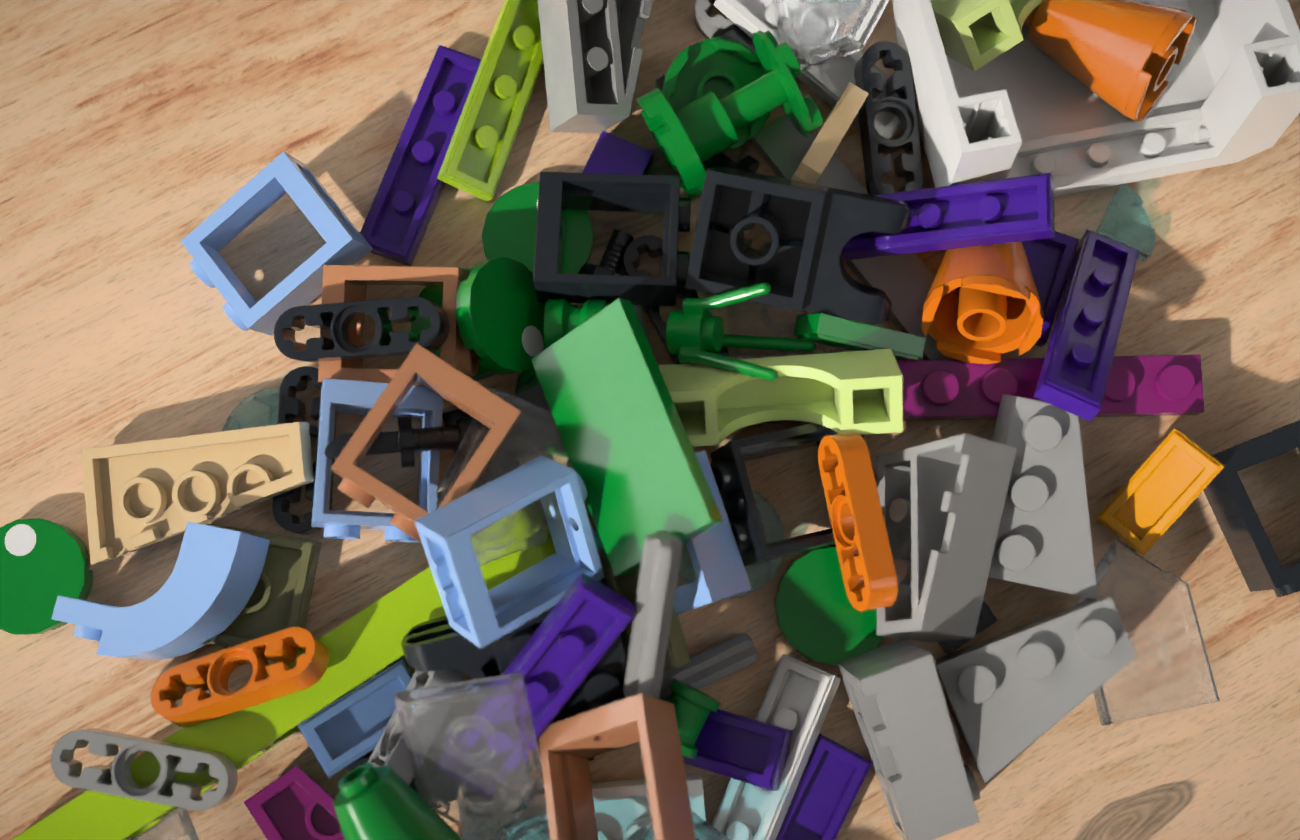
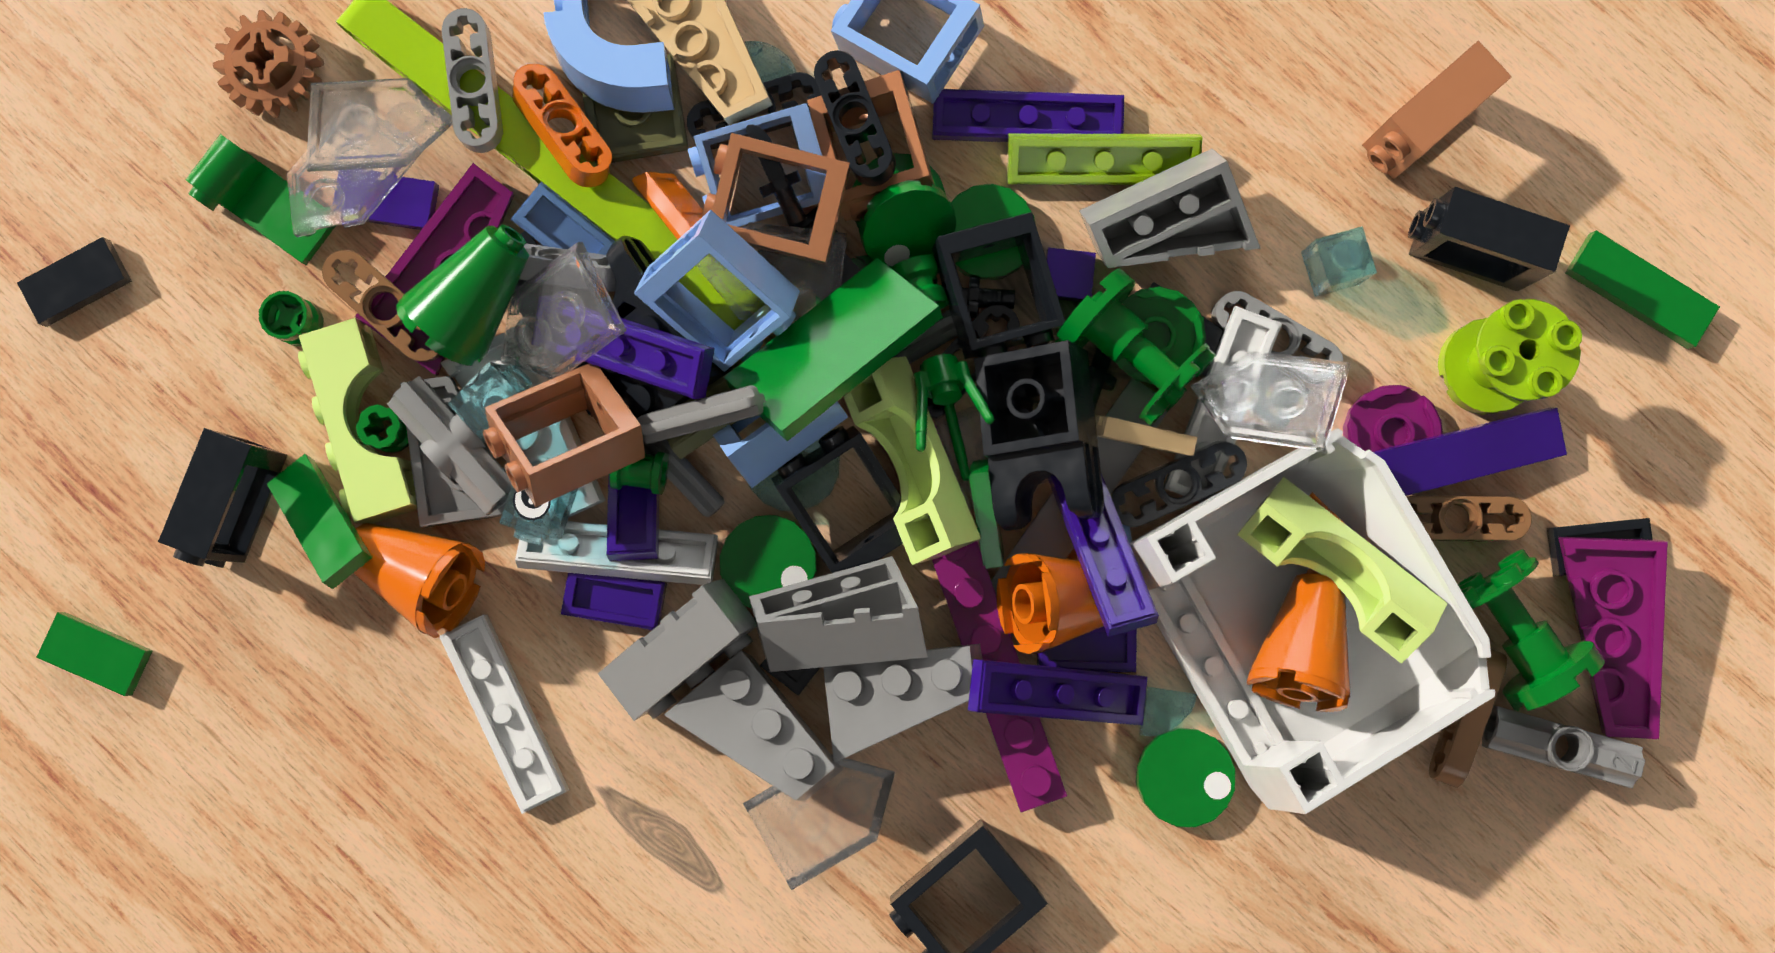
camera: 70 degrees right, 5 degrees up
orange beam [818,434,898,611] -> none
light orange tile [1096,428,1225,556] -> none
none -> orange tile [632,172,703,240]
none -> green tile [1136,728,1235,827]

